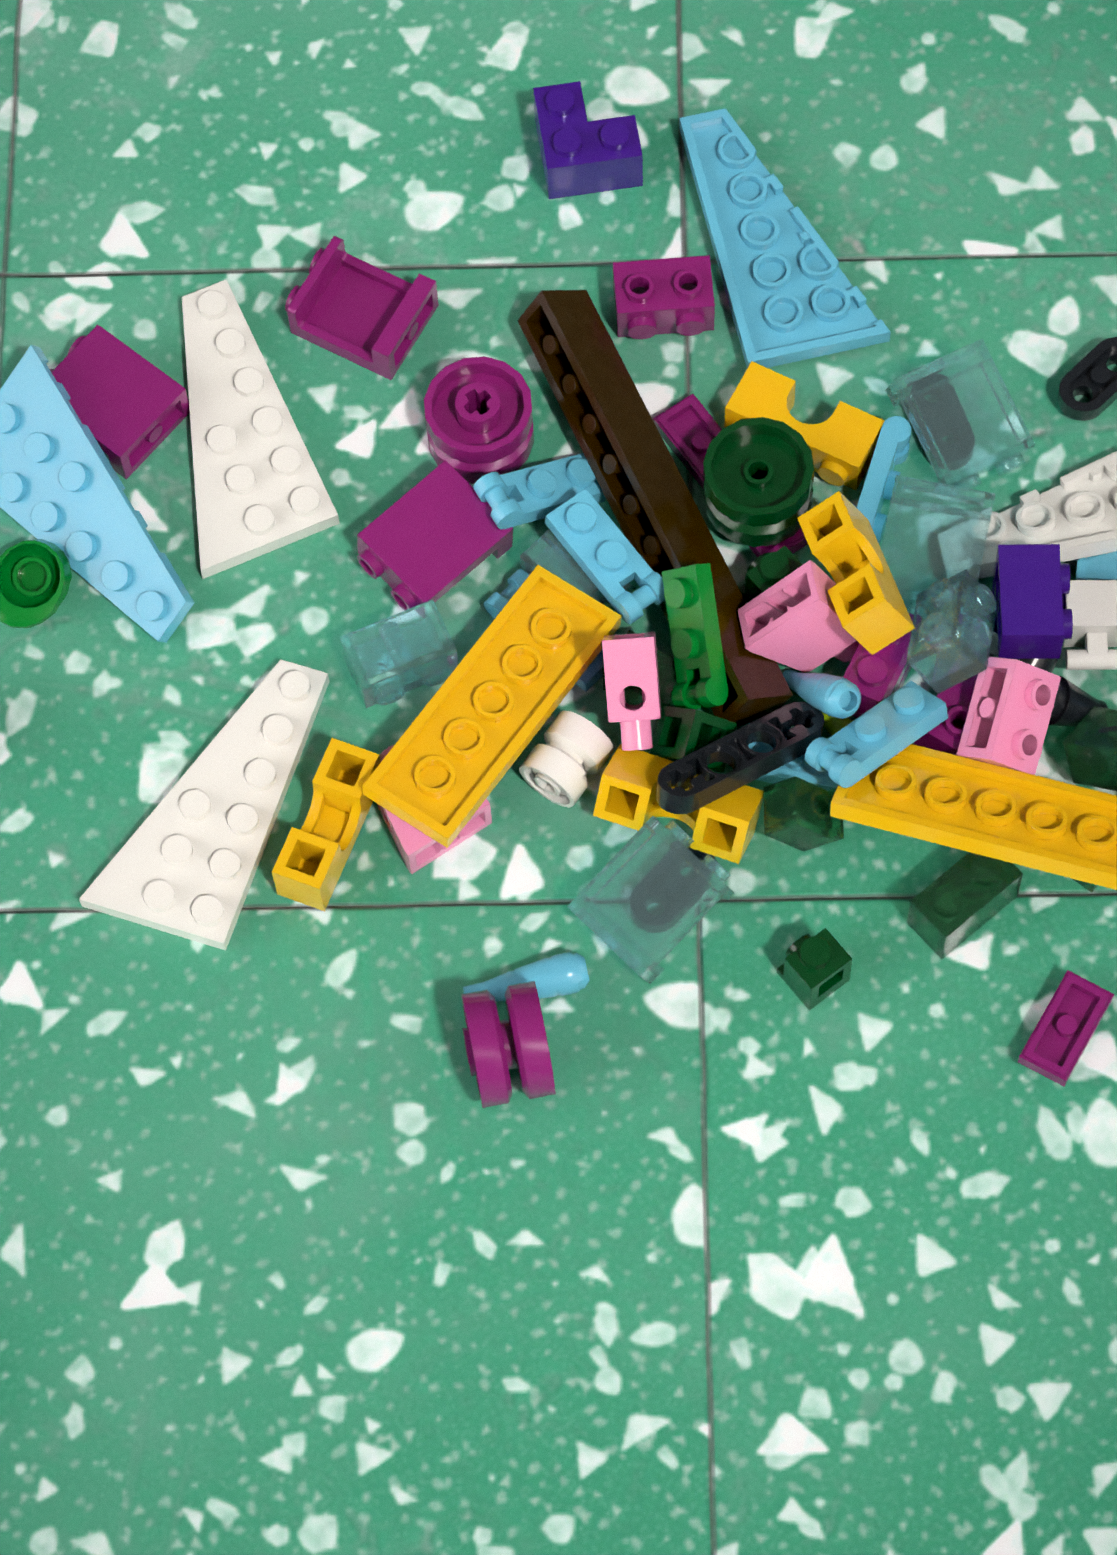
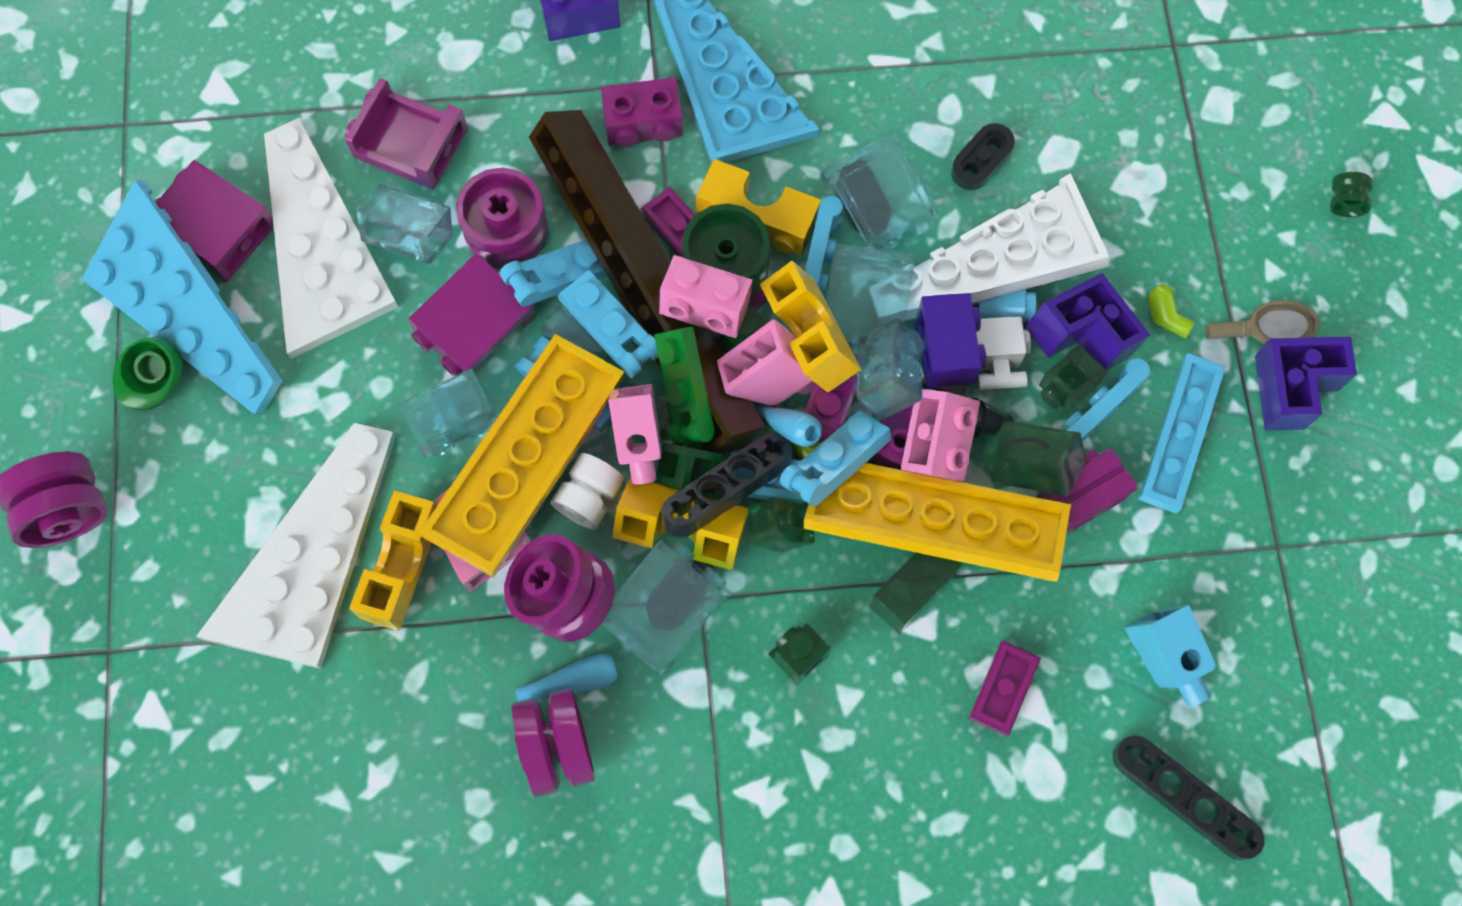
camera: 10 degrees left, 5 degrees up
none -> clear light blue brick [357,183,452,264]
none -> magenta wheel [504,535,615,642]
none -> bright pink brick [659,255,752,338]

